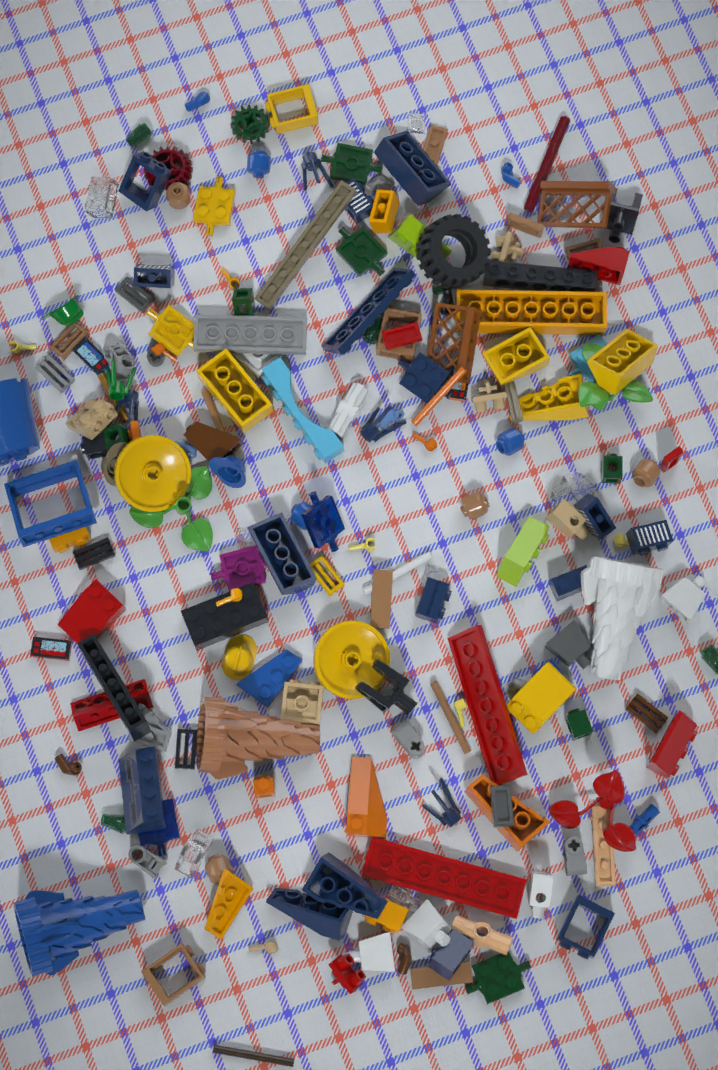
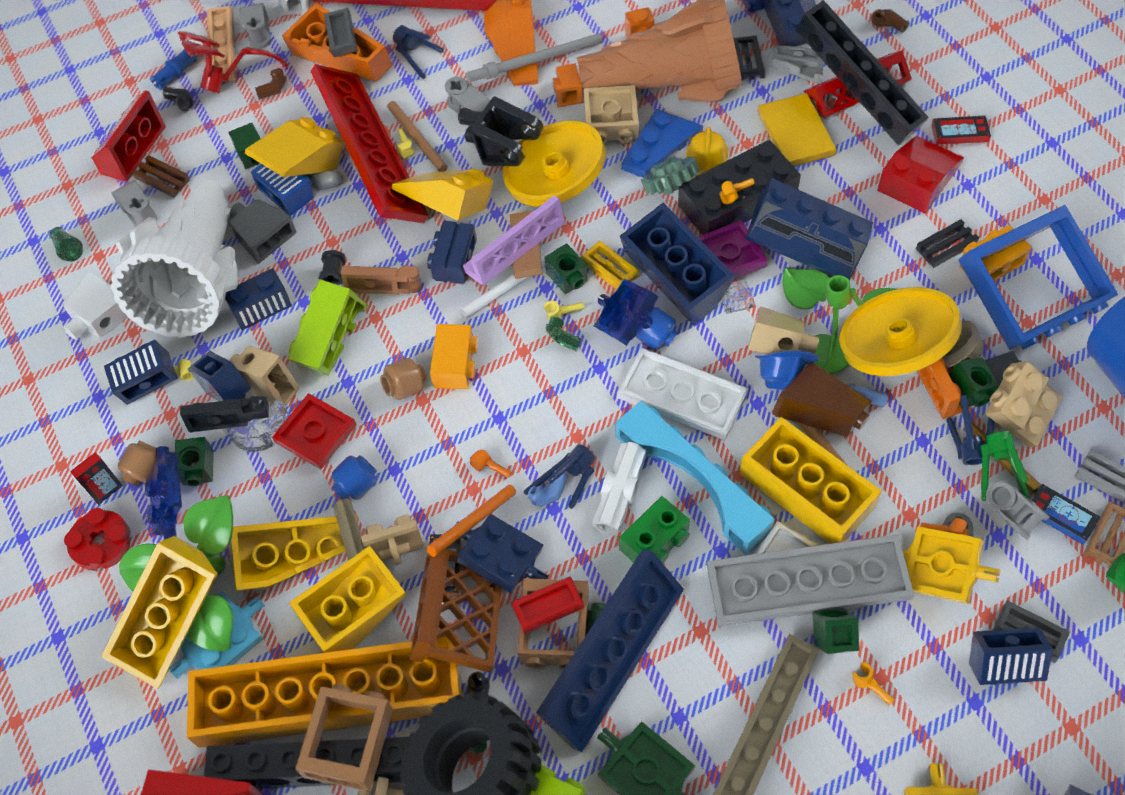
camera: 175 degrees right, 15 degrees down
none -> red plate [64,508,131,571]
none -> light grey piece [111,180,157,227]
none -> clear blue plate [145,446,182,540]
none -> black arm [163,87,194,111]
none -> black hinge [180,396,269,433]
none -> reddish brown arm [255,68,287,99]
none -> red plate [272,393,357,470]
none -> medium nougat window [296,684,393,792]
none -> black bush [318,250,346,285]
none -> nougat hinge [341,265,422,295]
none -> yellow slope [391,169,493,221]
none -> light orange brick [430,324,478,389]
none -> lavender fence [463,196,565,286]
none -> light grey bar [466,33,603,82]
none -> dark green brick [544,243,588,295]
none -> clear green arm [545,316,581,351]
none -> orange brick [552,63,583,108]
none -> white tile [617,347,749,440]
none -> green brick [619,496,690,563]
none -> sand green gear [641,156,700,195]
none -> dark blue slope [746,178,873,280]
none -> tan torso [748,306,819,354]
none -> yellow tile [758,93,836,166]

